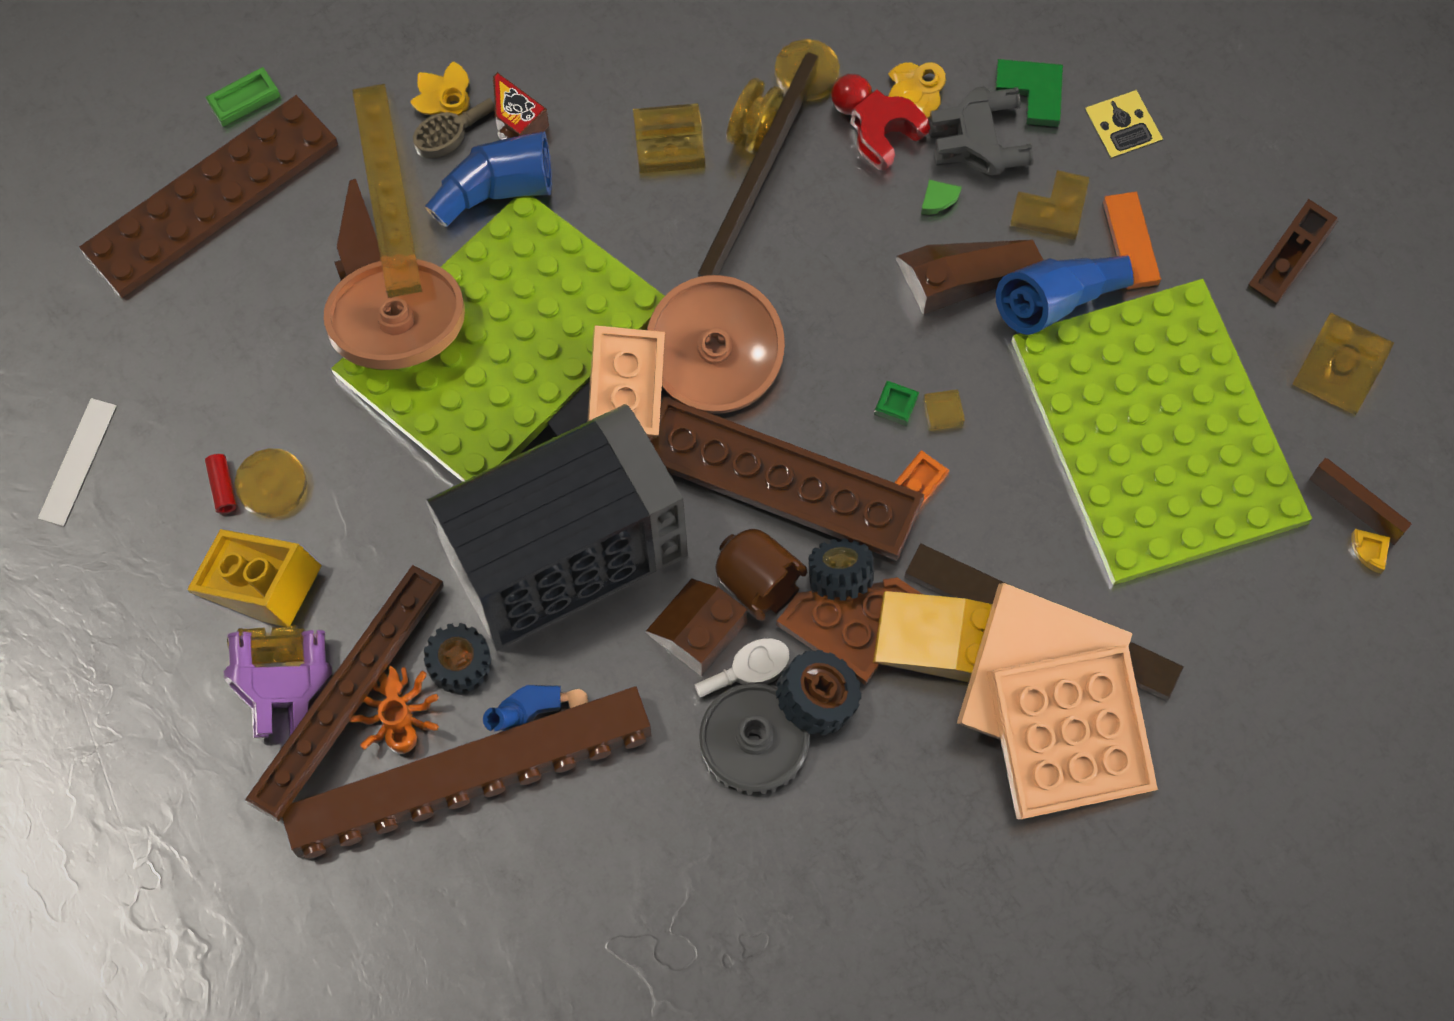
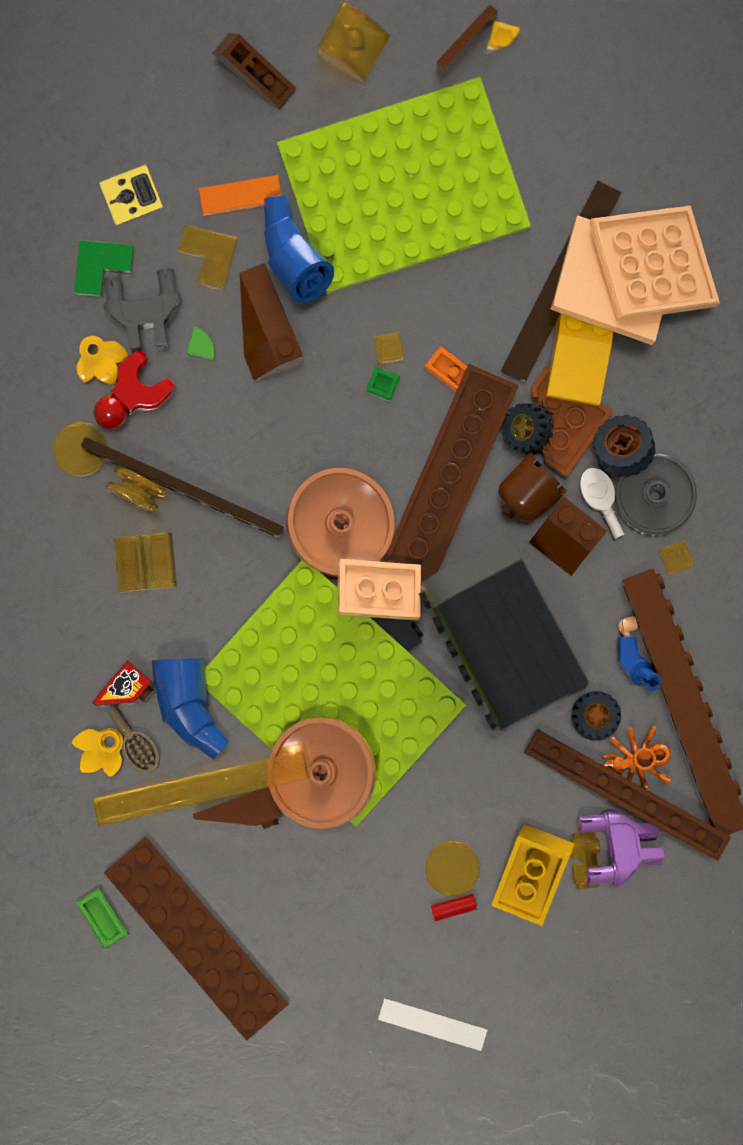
camera: 85 degrees left, 15 degrees up
none -> clear yellow tile [659,540,694,576]

